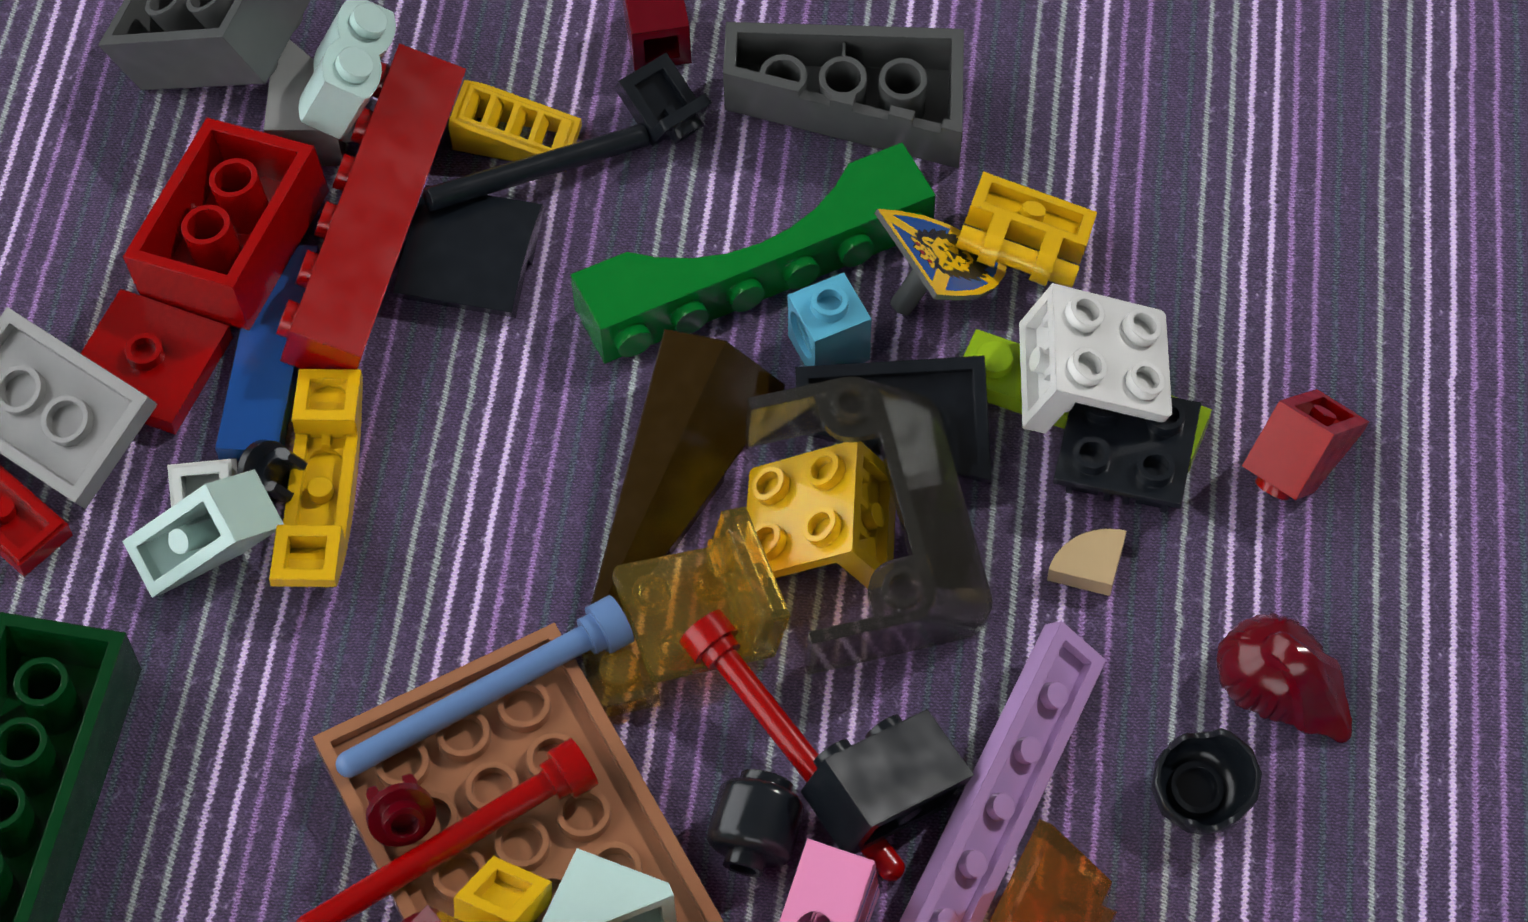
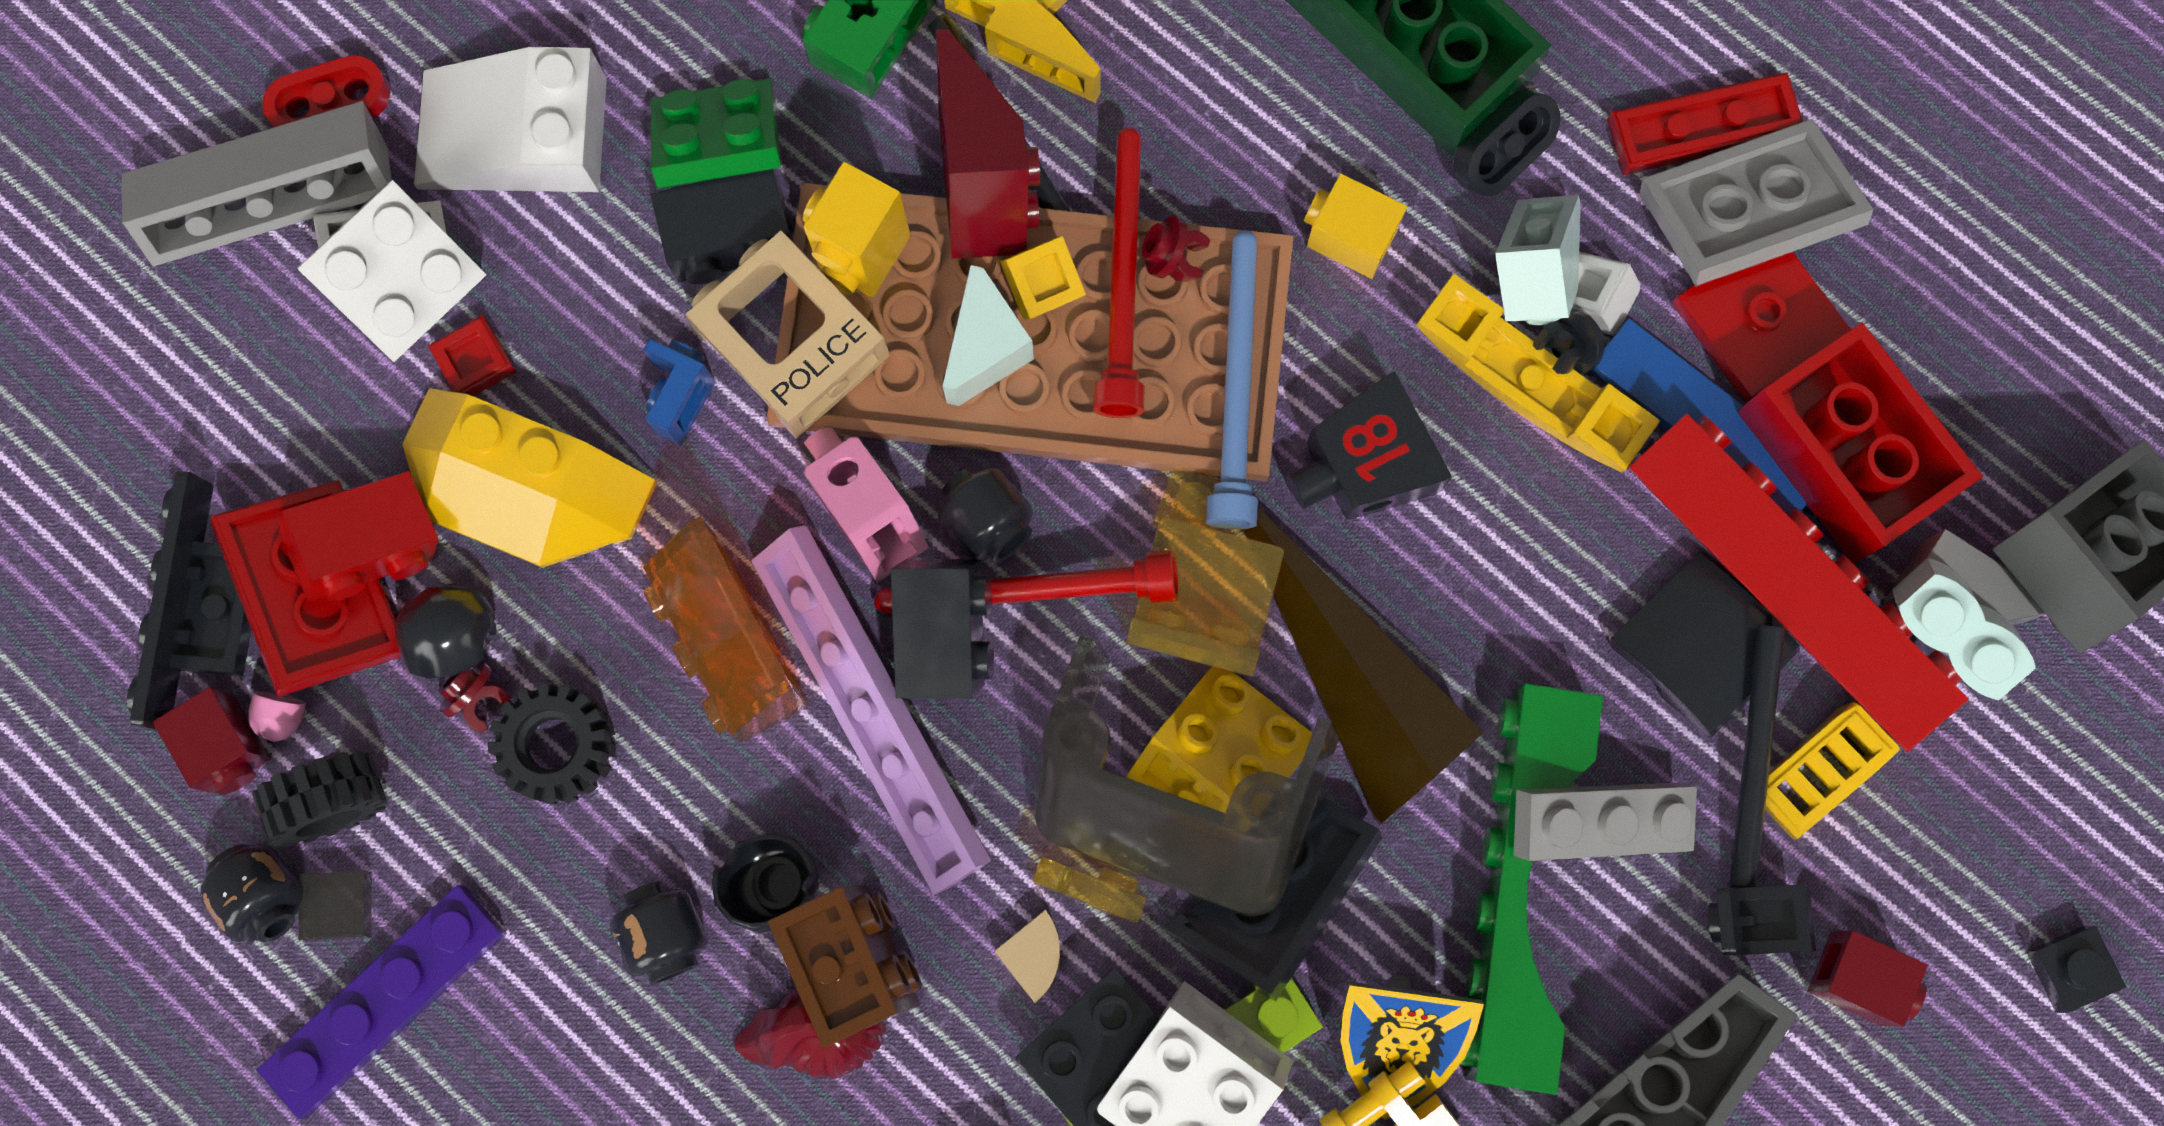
camera: 125 degrees right, 20 degrees up
medium azure brick [788,272,872,366] -> none
none -> black head [610,881,708,985]
none -> reddish brown bracket [767,886,922,1048]
none -> clear yellow plate [1032,857,1147,925]
none -> black torso [1287,371,1452,520]
none -> yellow brick [1304,173,1408,279]
none -> black plate [1453,90,1560,196]
none -> light grey plate [1514,782,1697,861]

